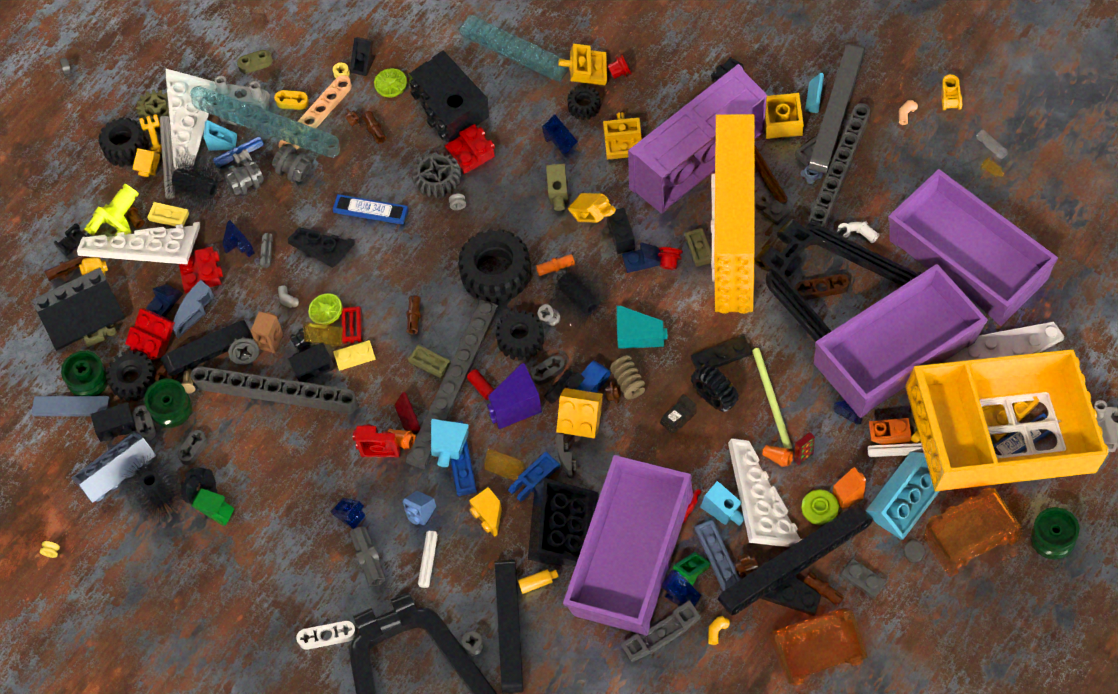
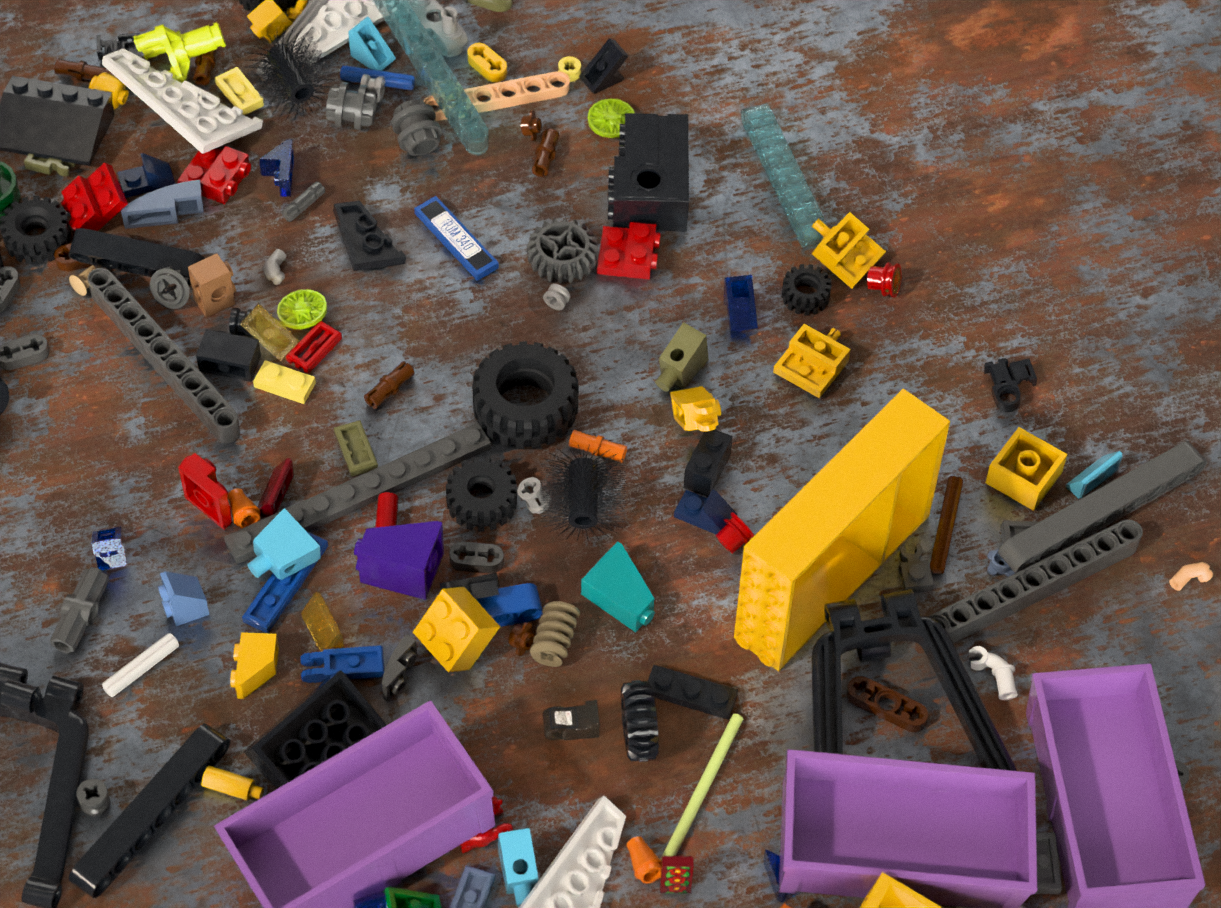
camera: 30 degrees right, 5 degrees down
dark green wheel [144,379,192,428] -> none
medium lavender piece [628,64,767,214] -> none

